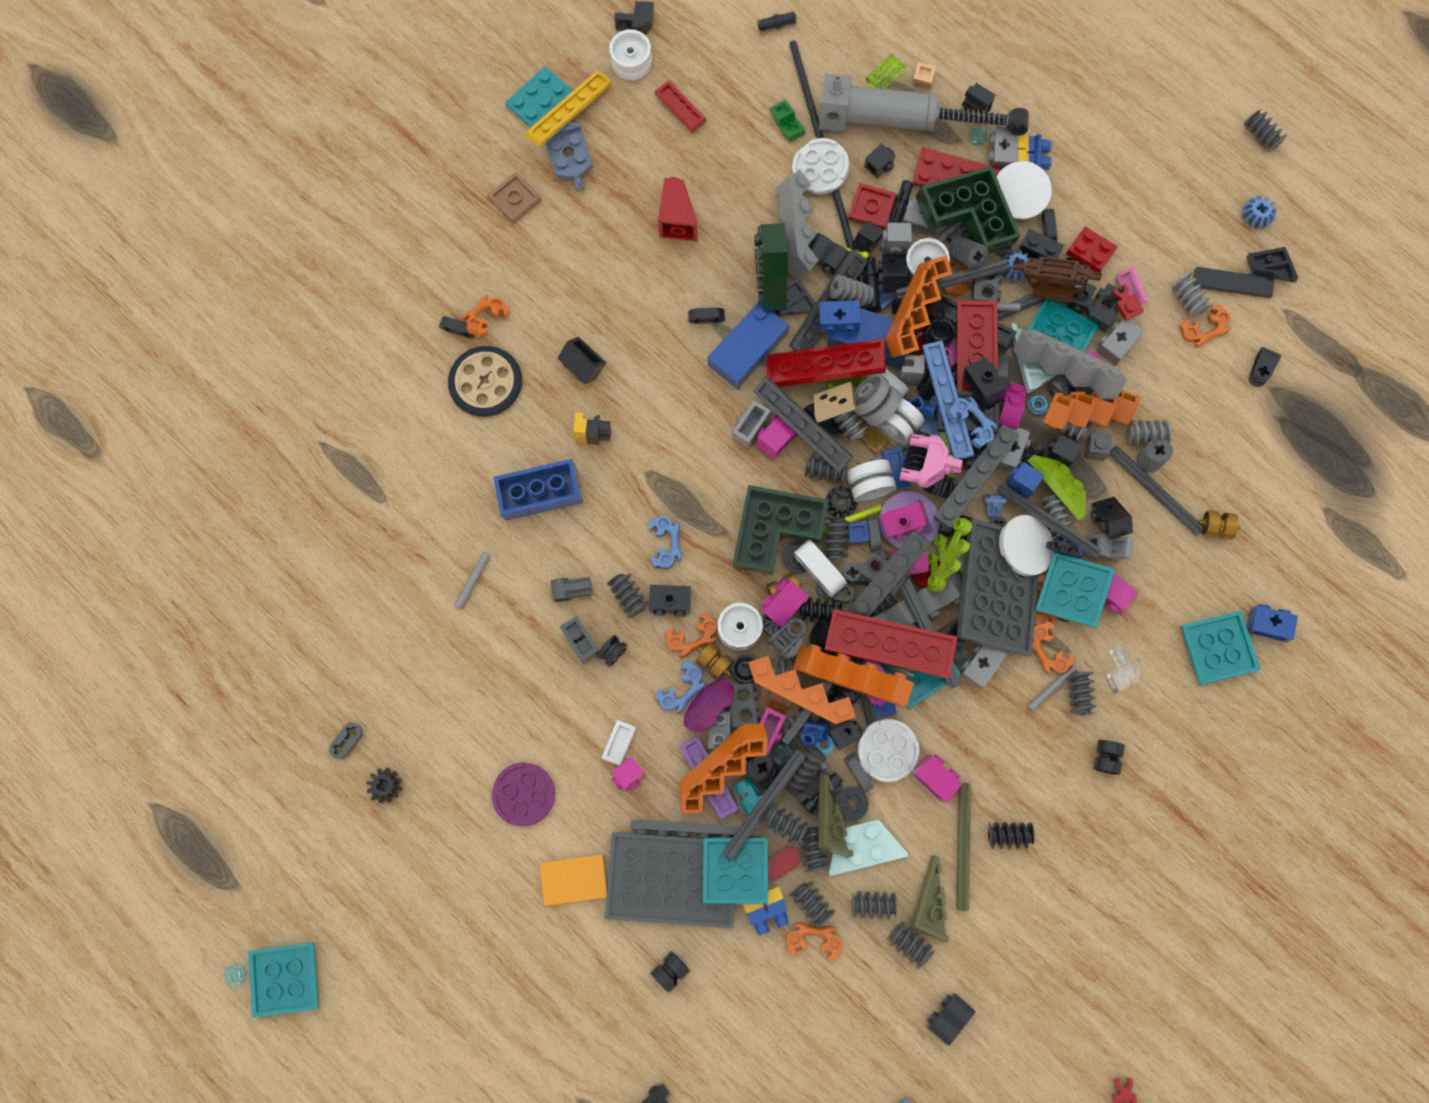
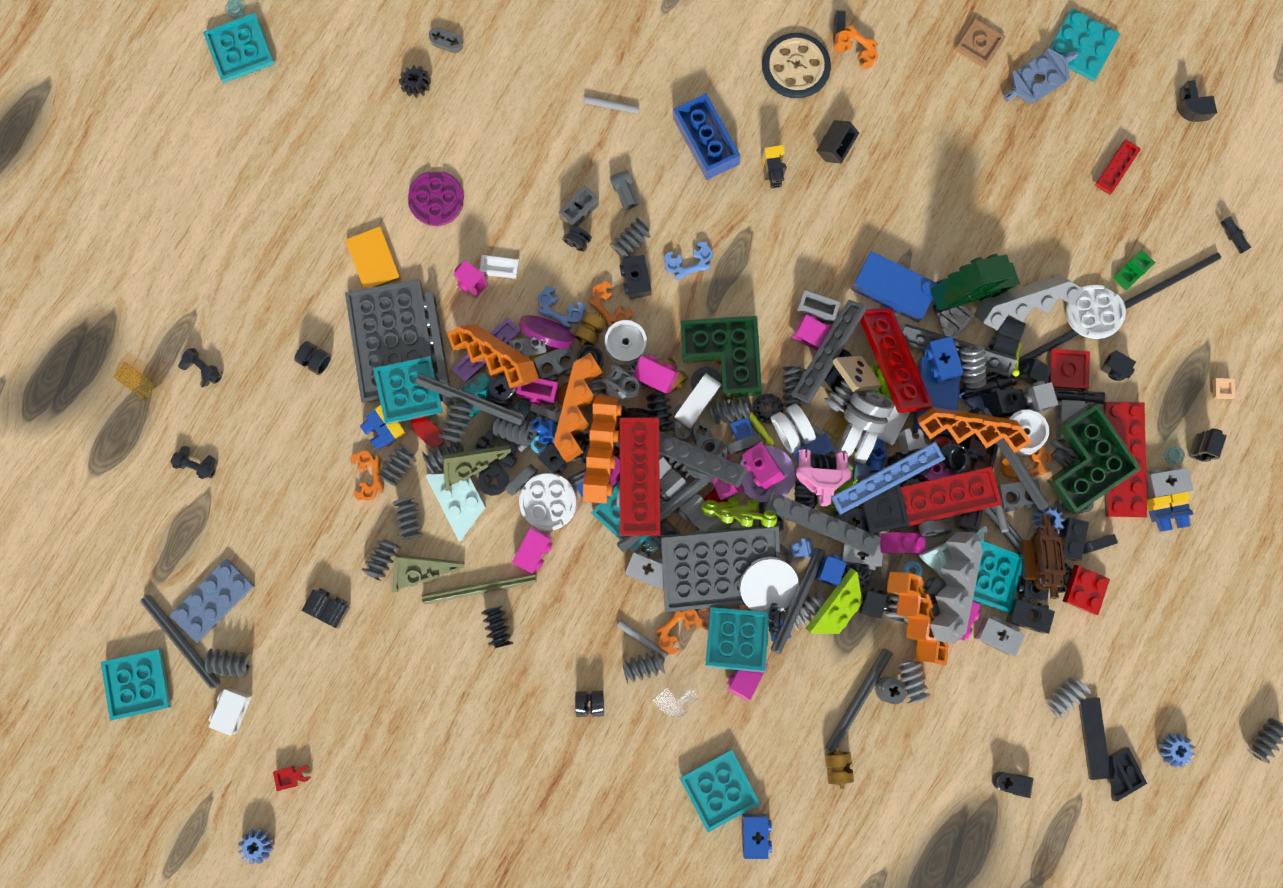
camera: 75 degrees right, 5 degrees up
yellow tile [525,70,612,148] -> none
white wheel [609,30,652,81] -> none
red slope [658,177,698,242] -> none
black beam [688,307,725,324] -> none
light grey piece [819,73,1029,136] -> none
clear neon green tile [866,53,906,89] -> none
medium blue helmet [947,396,997,448] -> none
dark grey piece [948,237,988,268] -> none
black brick [963,358,1007,408] -> none
white tile [997,161,1052,220] -> none
dark grey brick [1084,432,1112,461] -> none
light grey brick [1084,534,1134,562] -> none
black brick [1090,496,1133,540] -> none
red plate [1112,284,1144,321] -> none
bright pink plate [1116,266,1149,306] -> none
orange helmet [1179,305,1231,347] -> none

